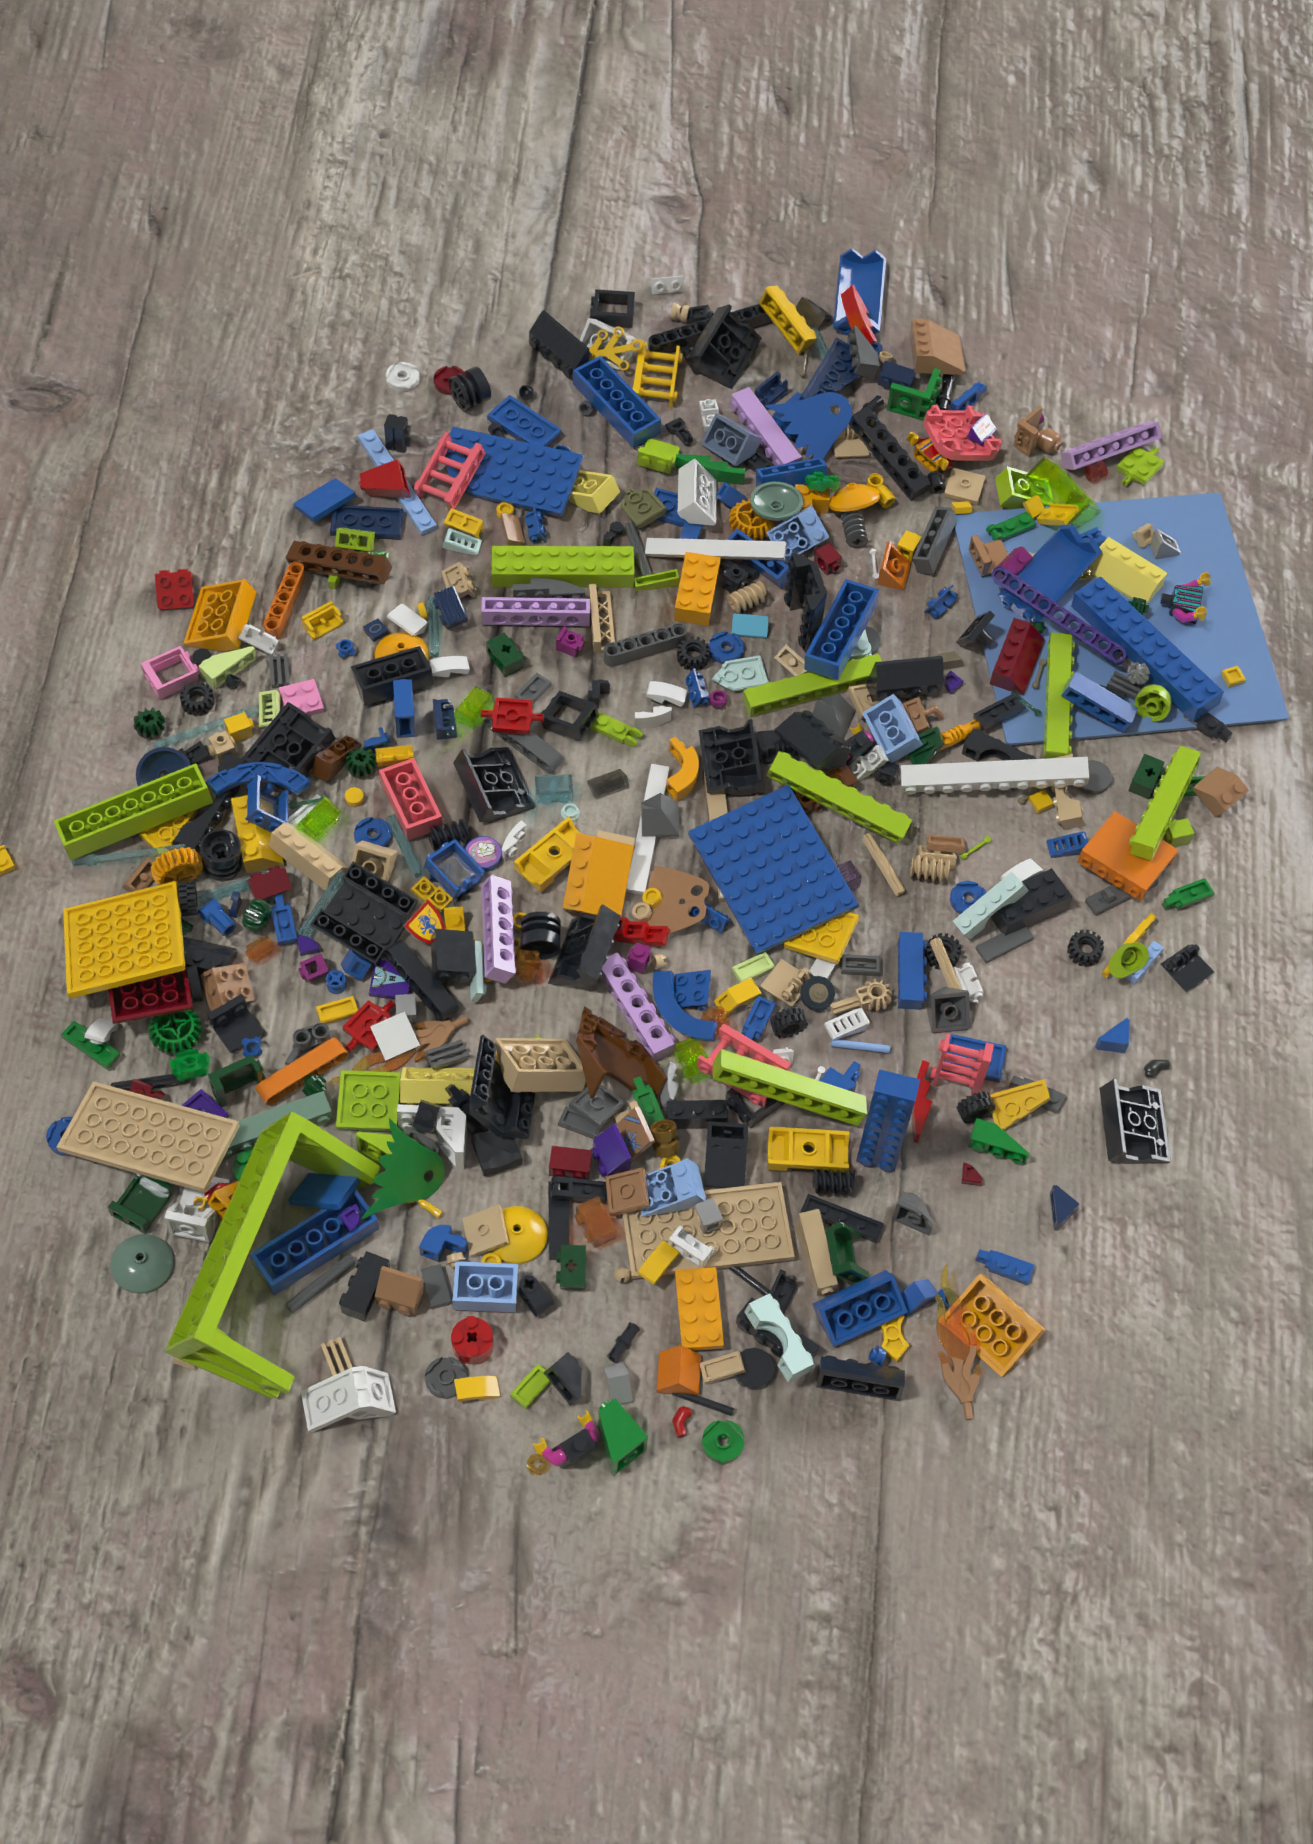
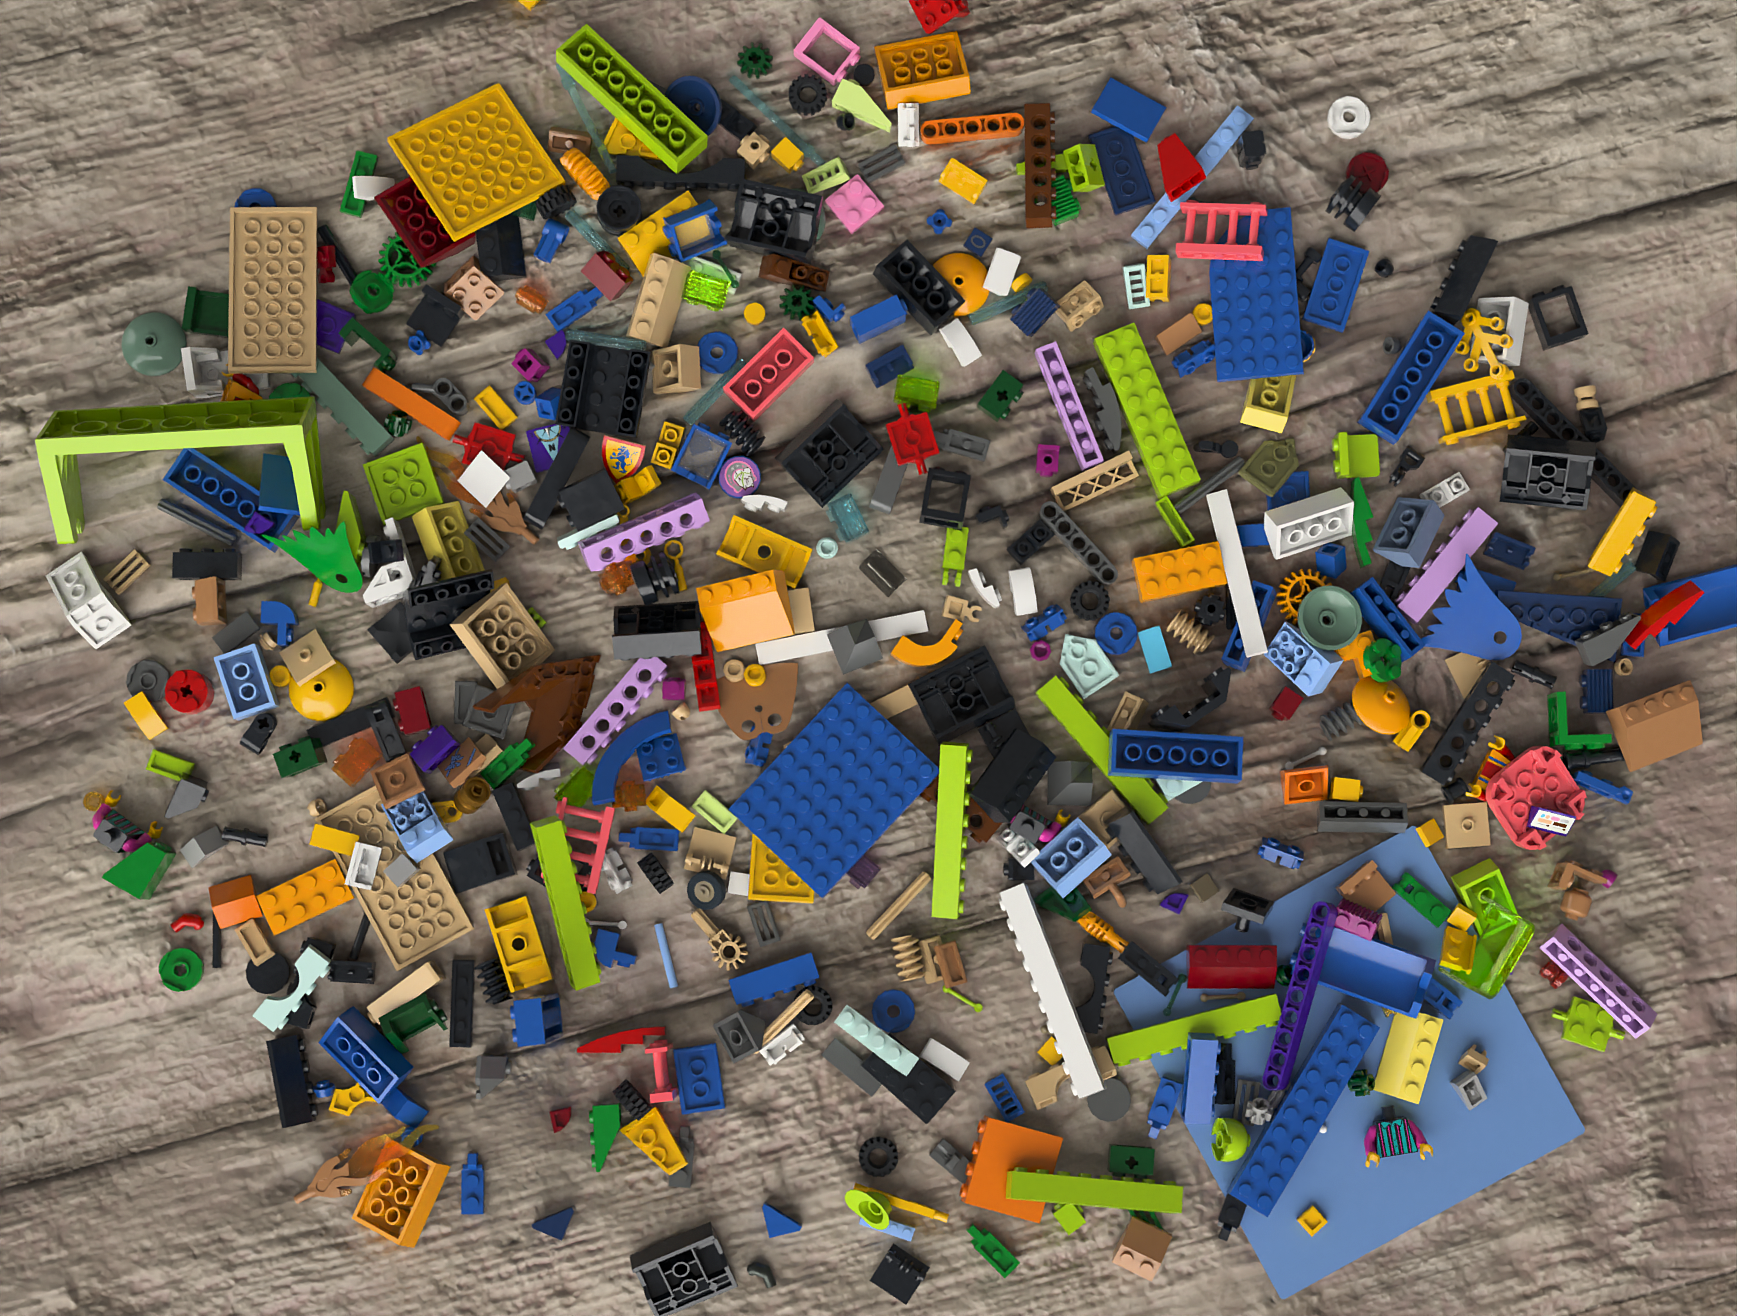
camera: 70 degrees right, 25 degrees up
black beam [186,965,203,1002] -> none
blue tile [205,762,311,796] -> none
dark blue tile [229,891,242,918] -> none
dark green gear [242,899,272,932] -> none
white hinge [650,276,684,295] -> none
white slope [824,1008,870,1040] -> none
none -> tan plate [941,595,982,622]
none -> black slope [1006,519,1055,566]
none -> blue hinge [1147,1076,1183,1139]

